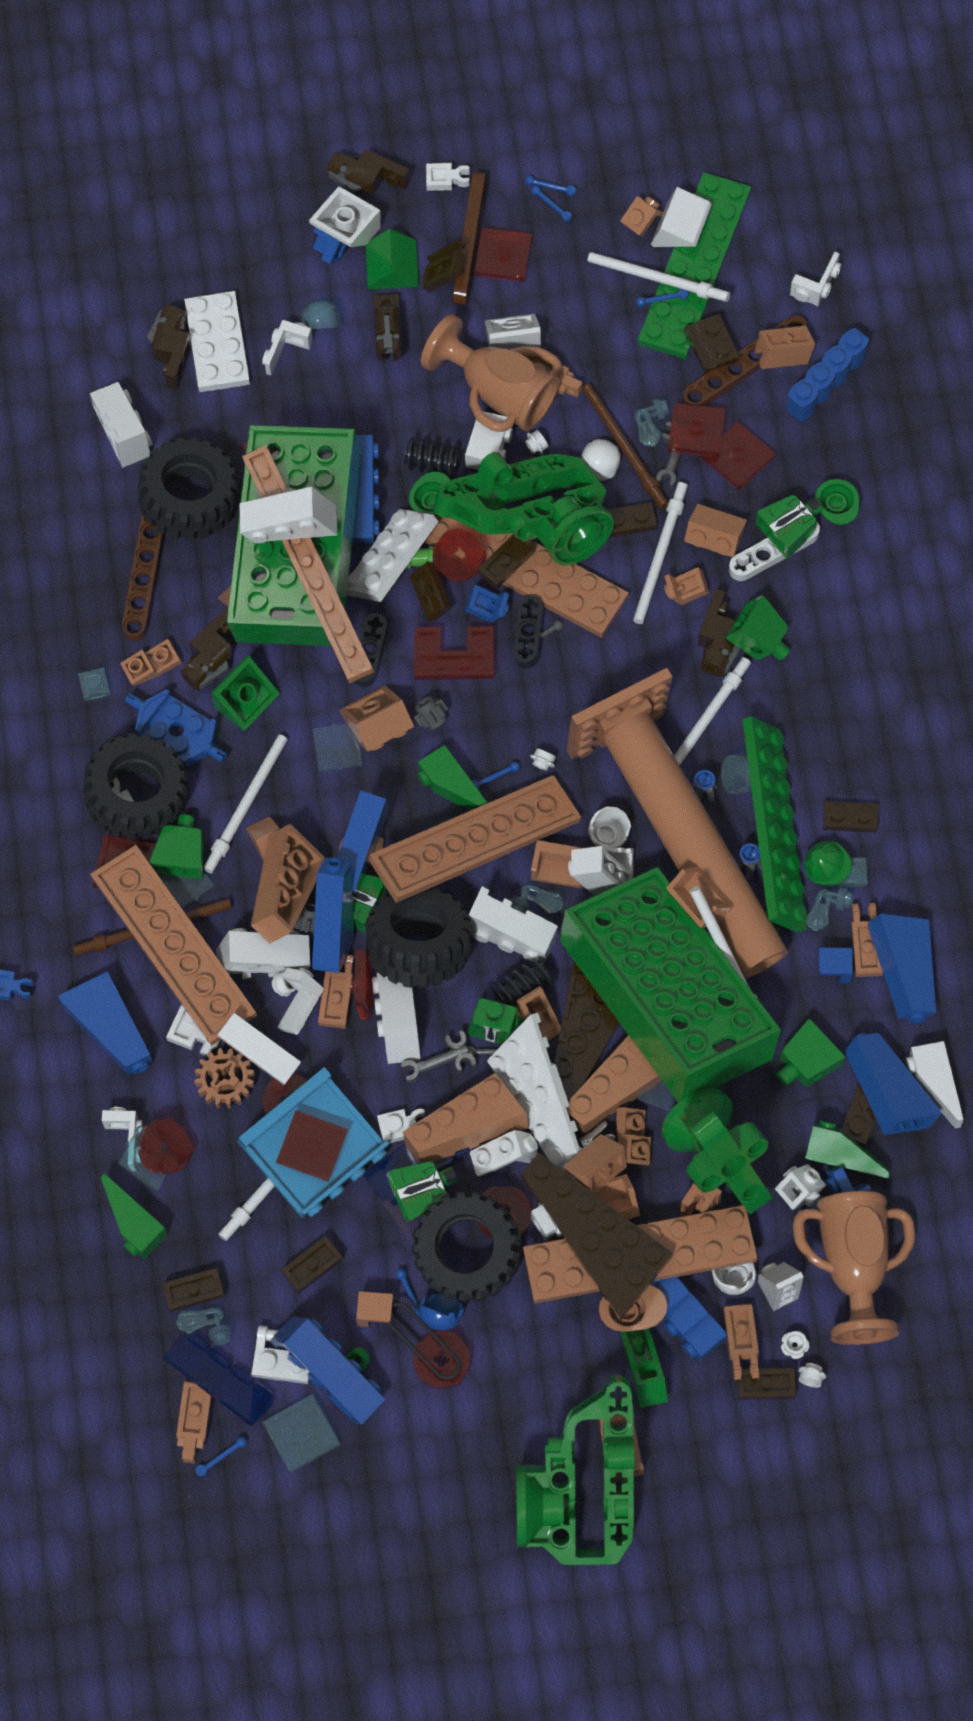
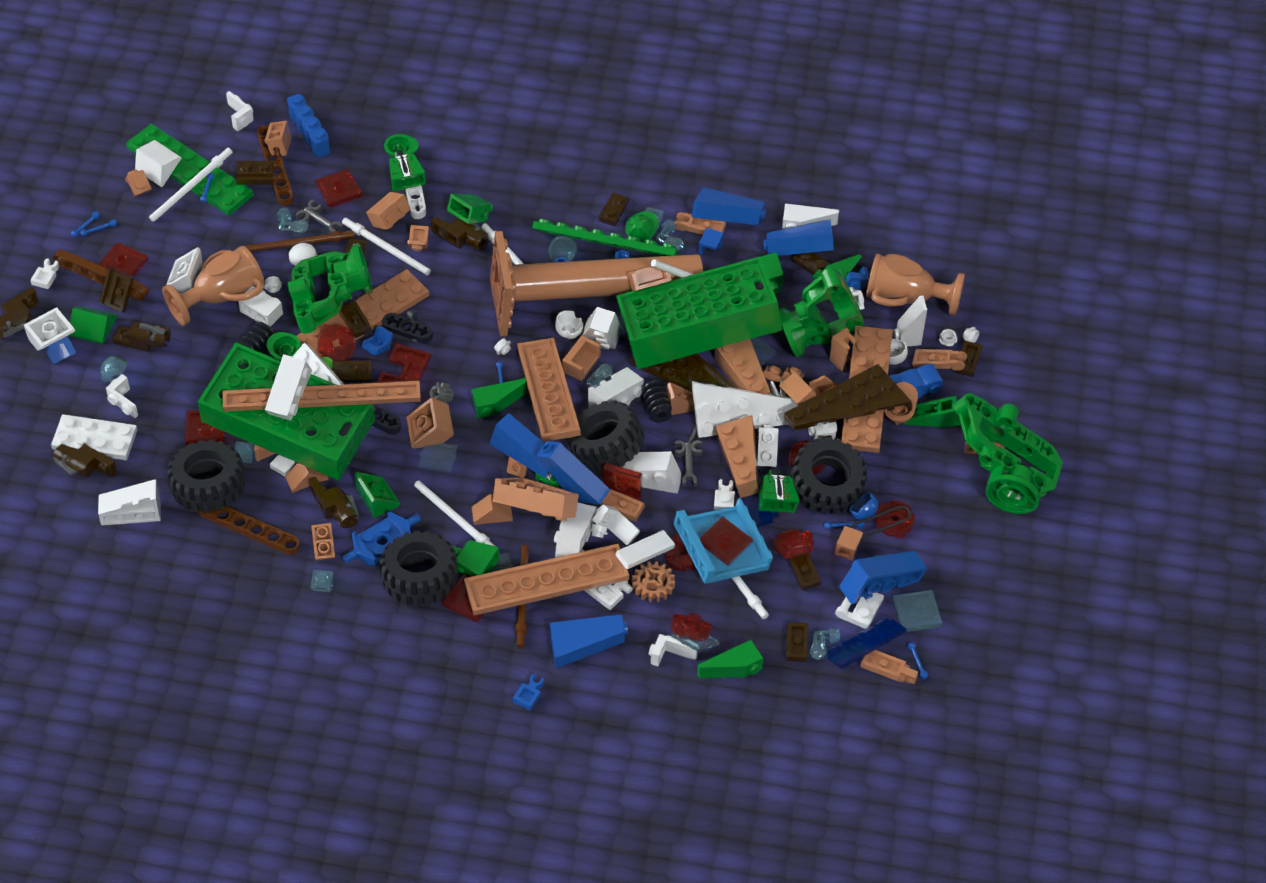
camera: 75 degrees left, 15 degrees down
green torso [466,998,524,1044] -> none
clear red plate [668,403,725,457] -> none
none -> clear red plate [774,529,814,559]

